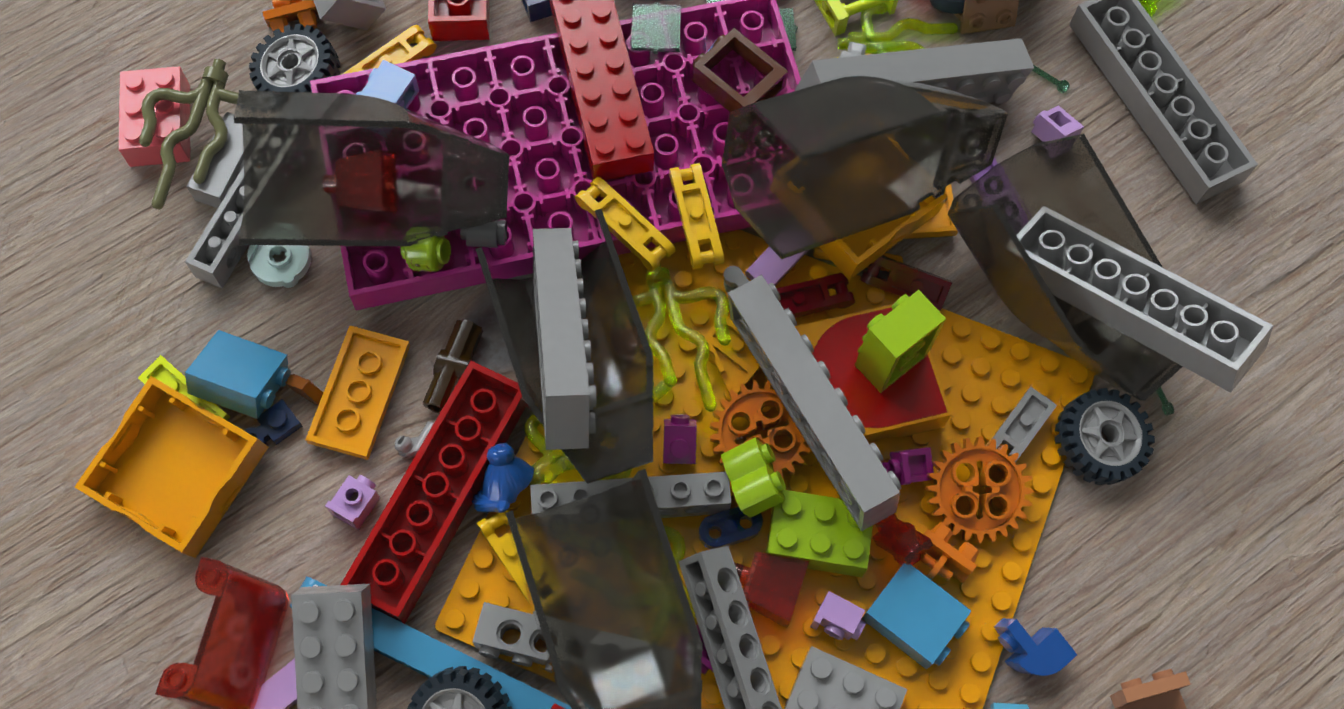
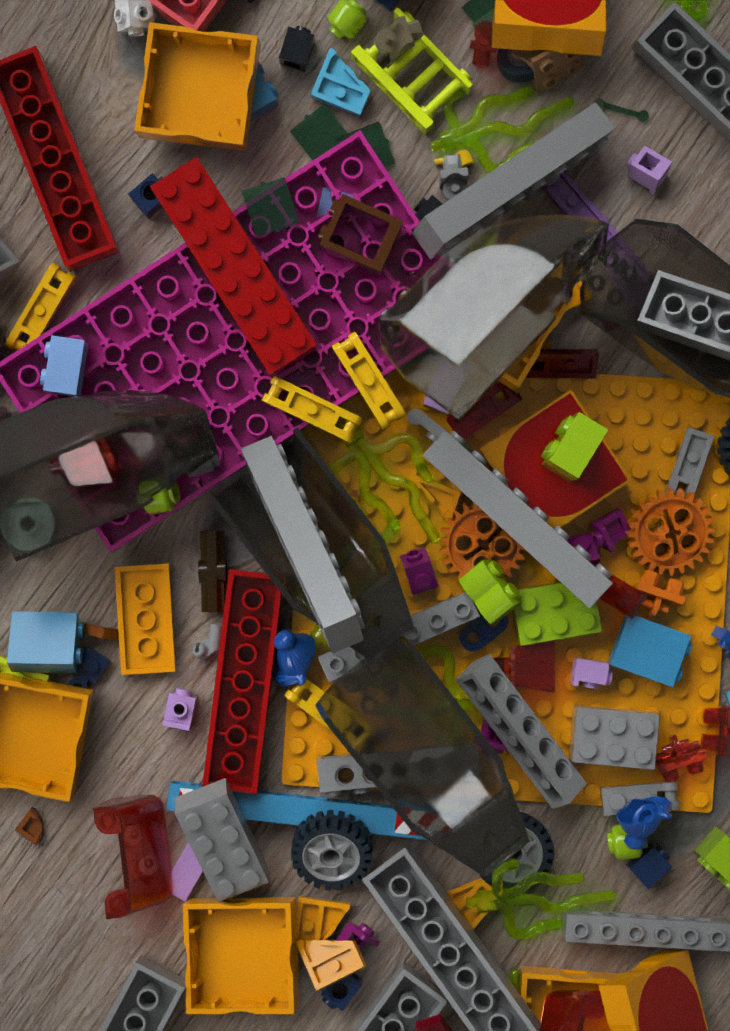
camera: 15 degrees left, 20 degrees up
none -> dark orange tile [15,807,43,846]

